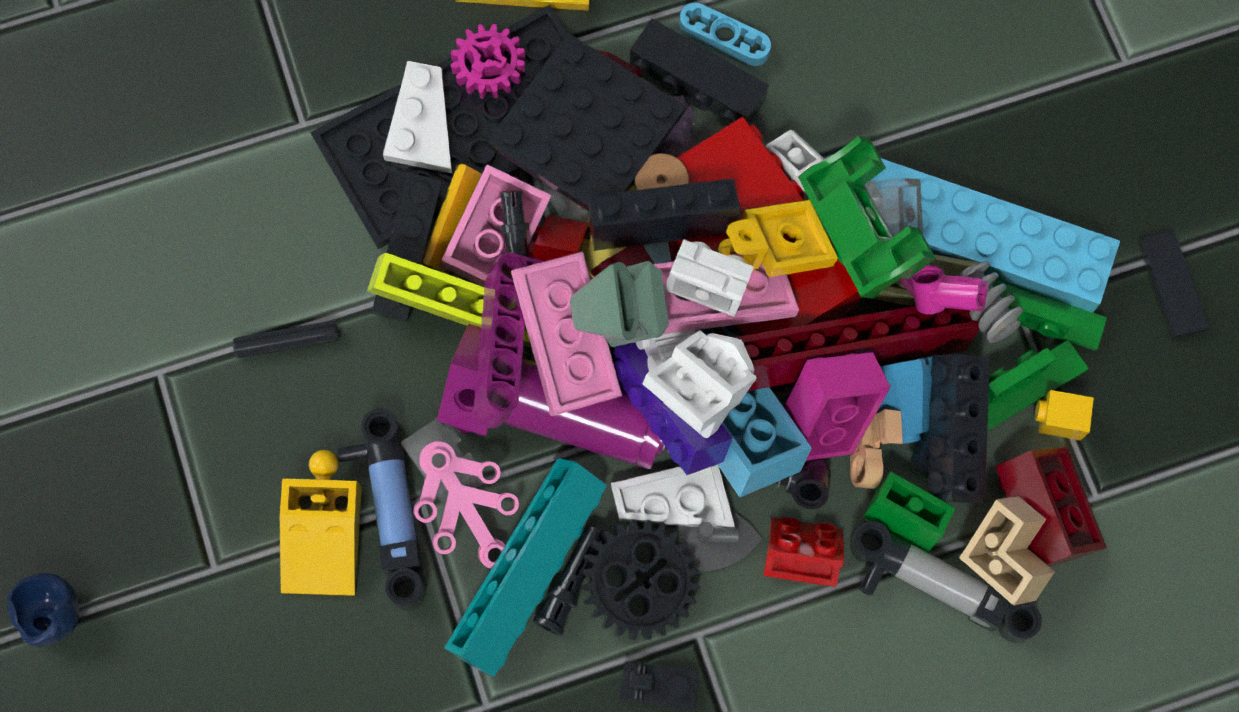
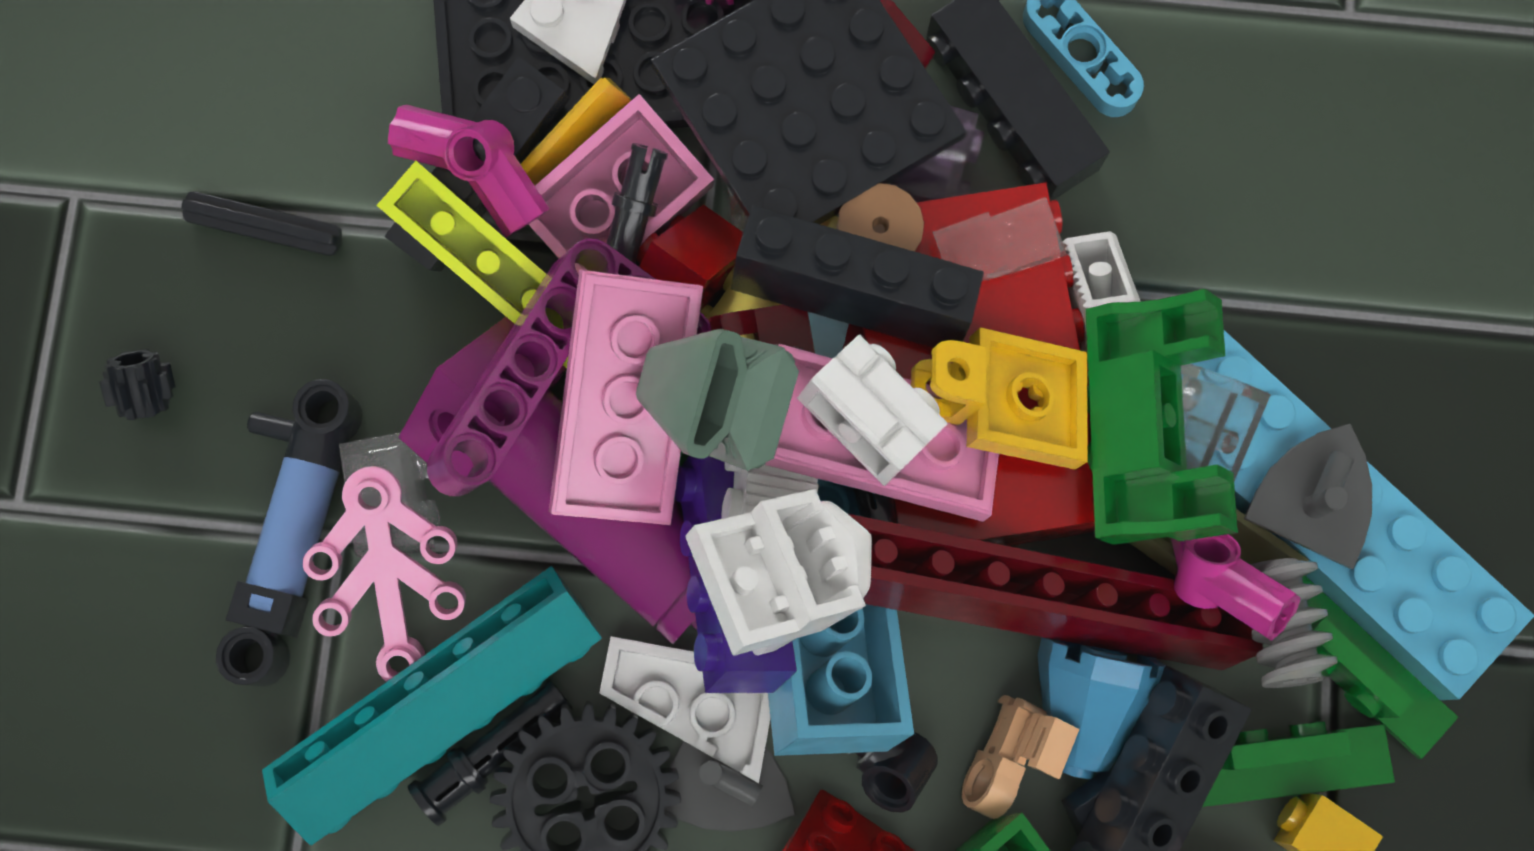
camera: 25 degrees right, 5 degrees up
yellow slope [280,450,362,596] -> none
dark pink brick [784,352,890,461] -> none
none -> black gear [99,349,176,420]
none -> dark pink piece [388,104,550,238]
none -> clear slope [933,197,1066,281]
none -> dark grey shield [1244,424,1372,570]

